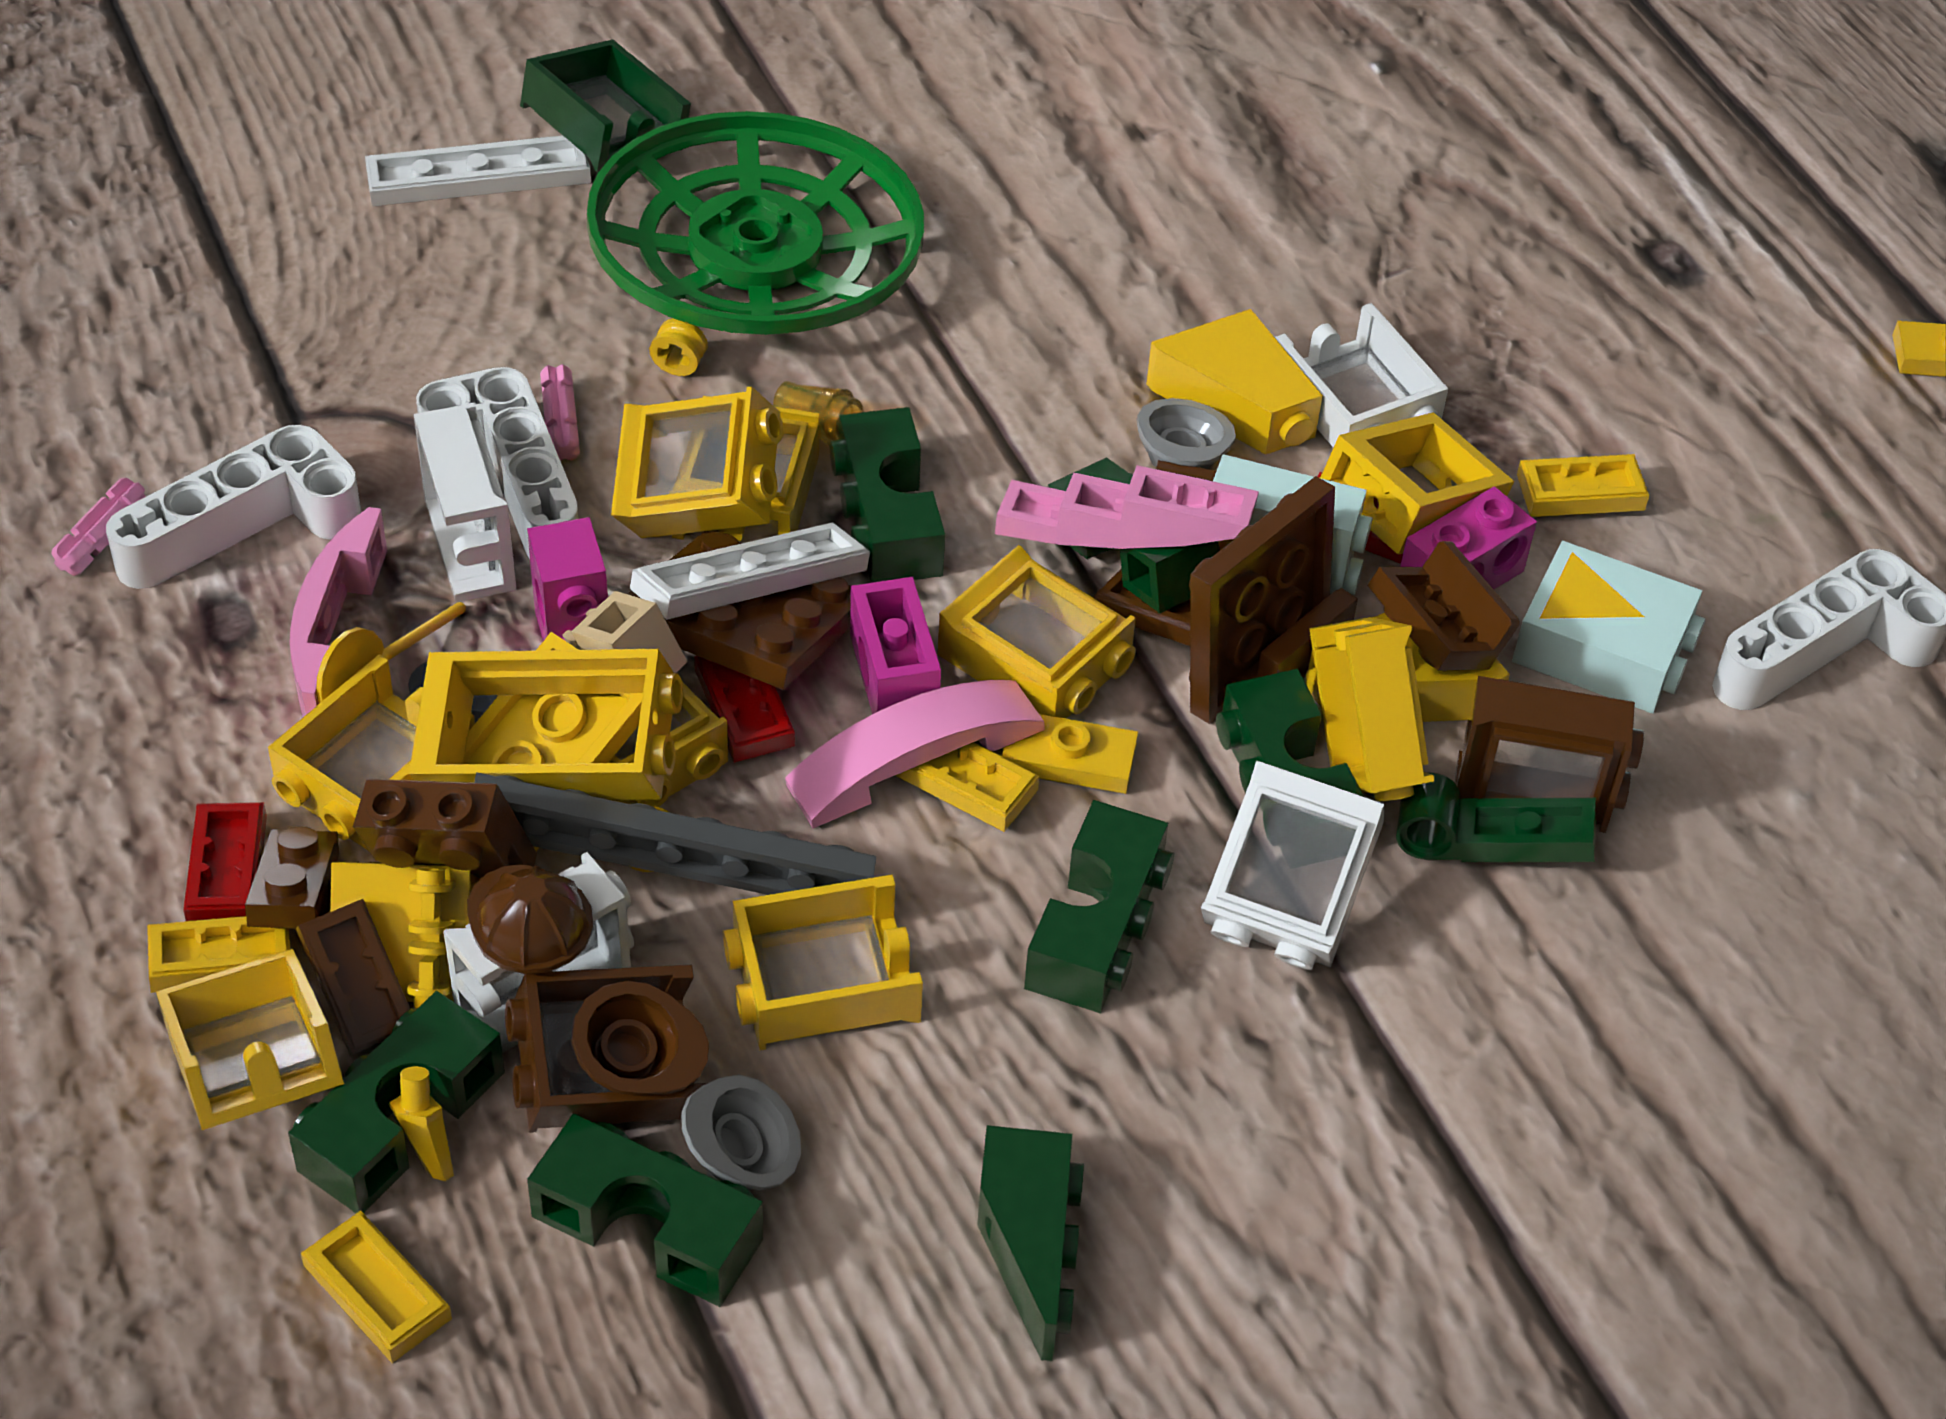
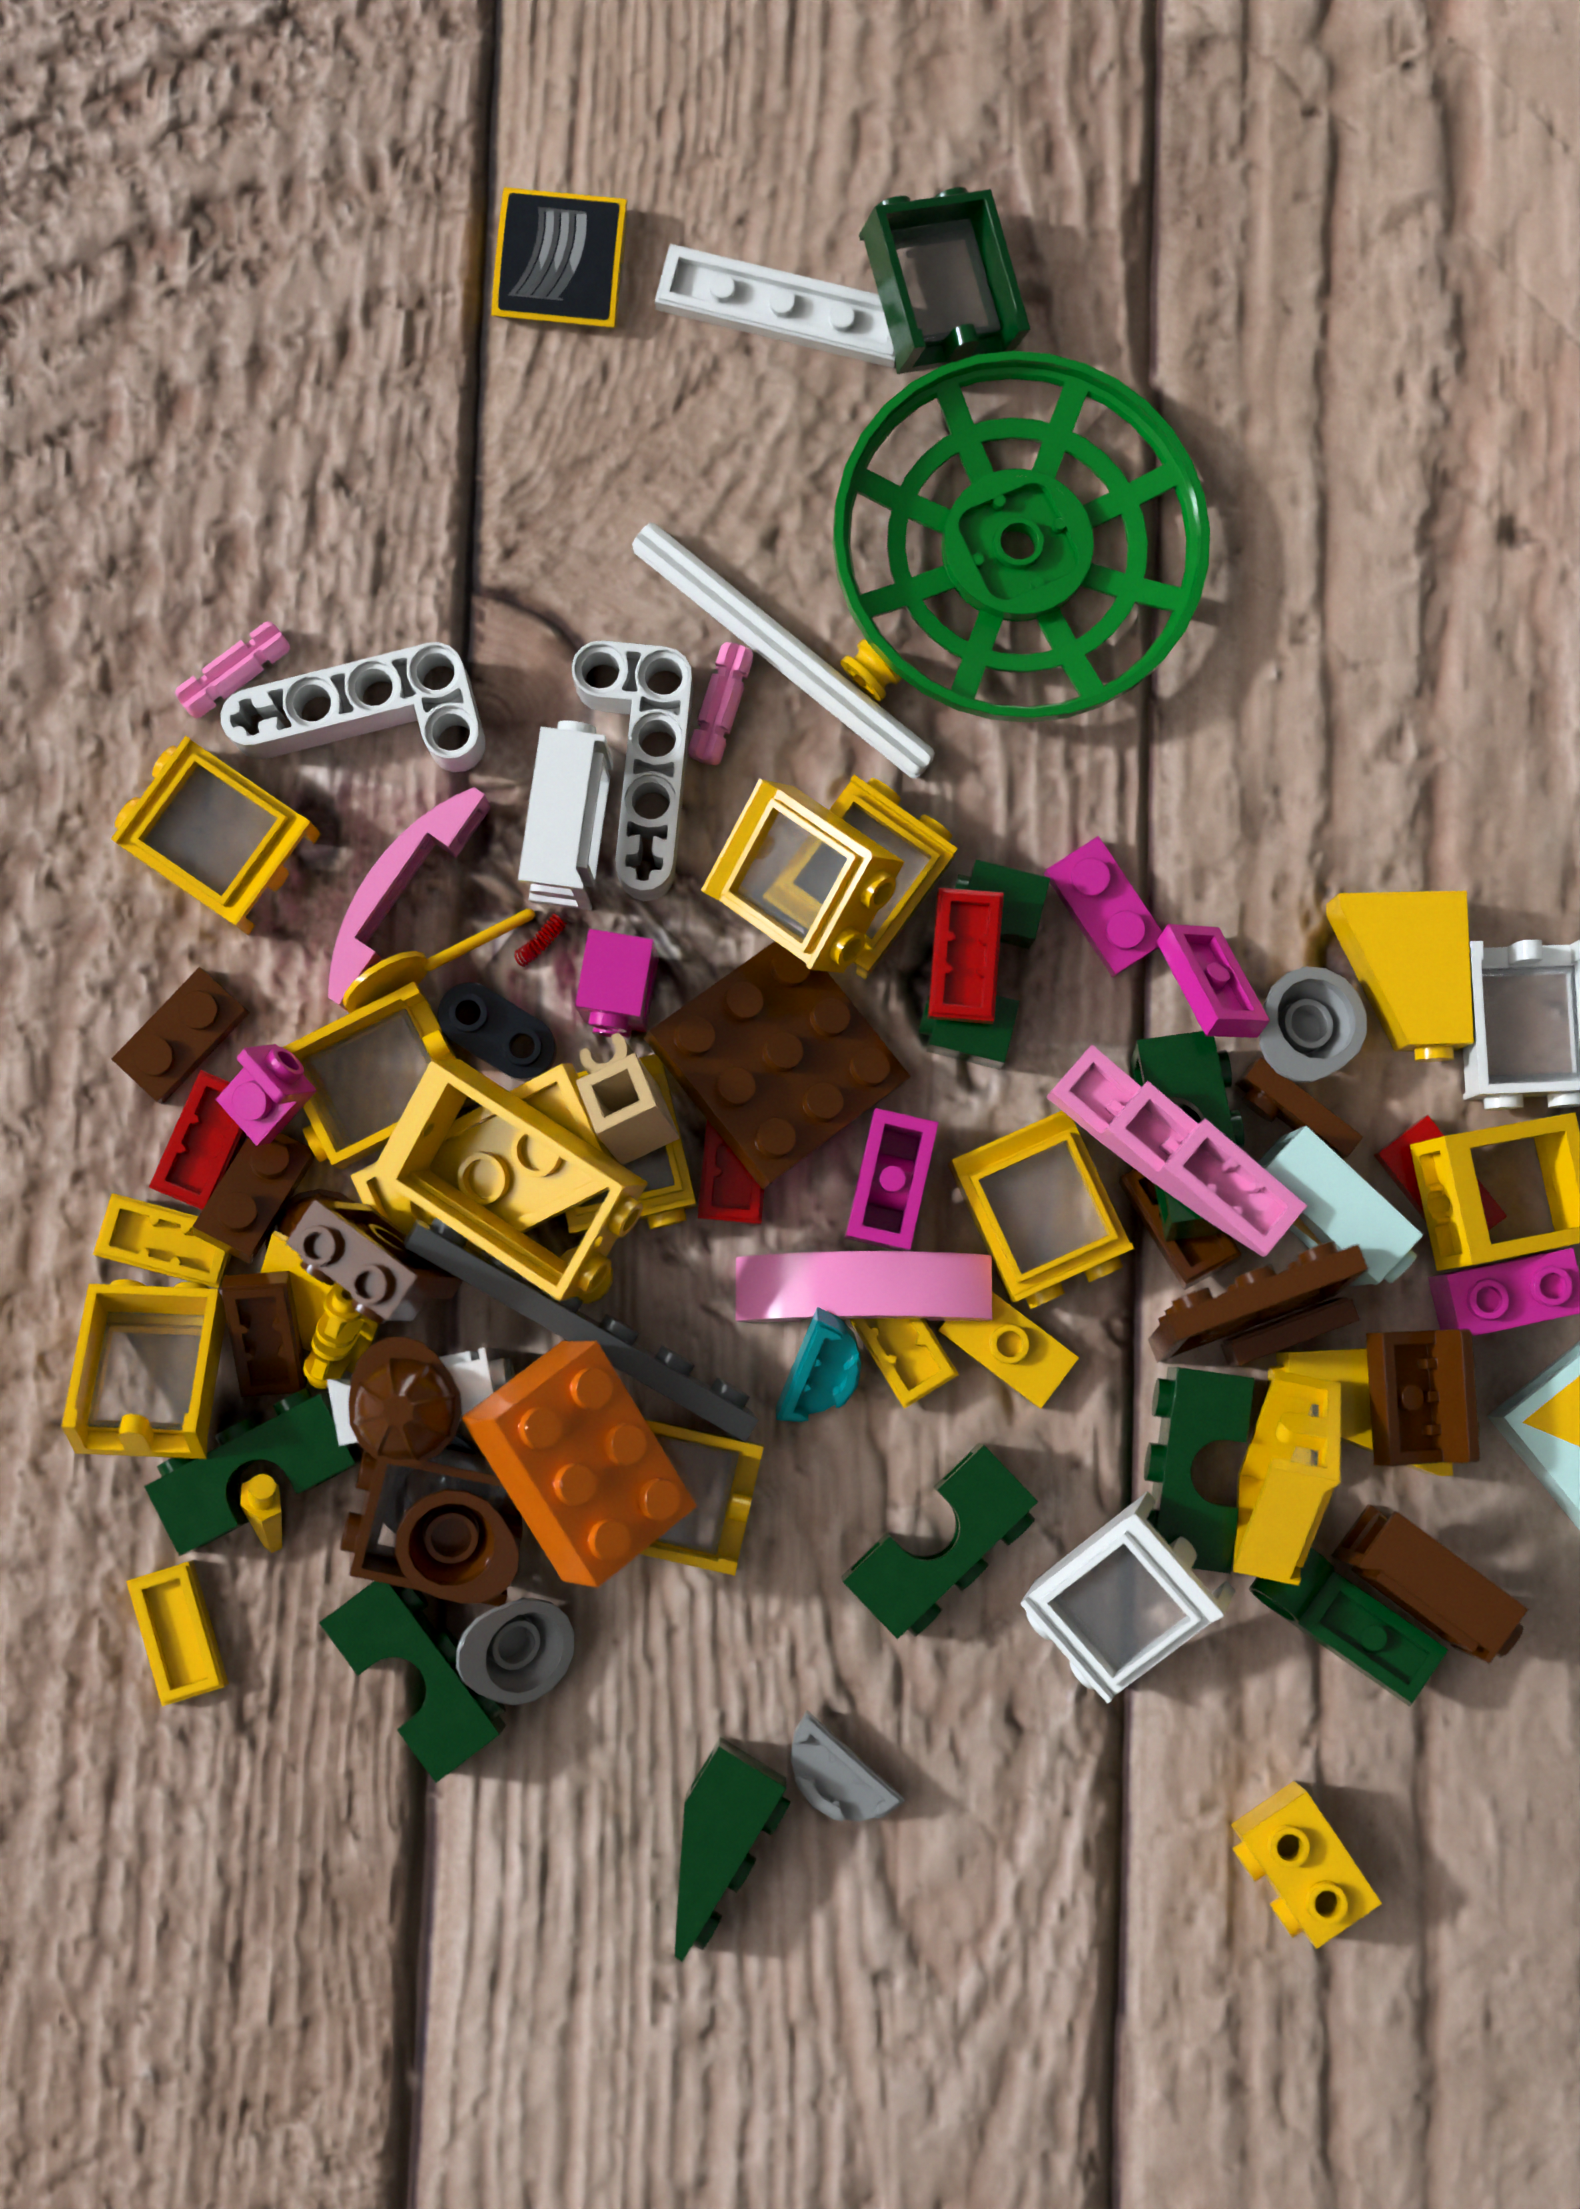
camera: 25 degrees right, 35 degrees up
white tile [630,522,870,620] -> none
clear yellow cone [773,381,864,445] -> none
none -> window [111,736,321,935]
none -> reddish brown plate [111,967,250,1105]
none -> dark pink bracket [215,1044,317,1146]
none -> orange brick [461,1341,697,1588]
none -> slope [491,187,628,327]
none -> red leg [514,914,567,967]
none -> white axle [632,523,935,779]
none -> teal plate [776,1307,861,1422]
none -> light grey plate [791,1710,905,1822]
none -> red plate [928,888,1004,1024]
none -> dark pink plate [1044,836,1162,978]
none -> dark pink plate [1156,924,1270,1038]
none -> yellow brick [1230,1781,1382,1948]

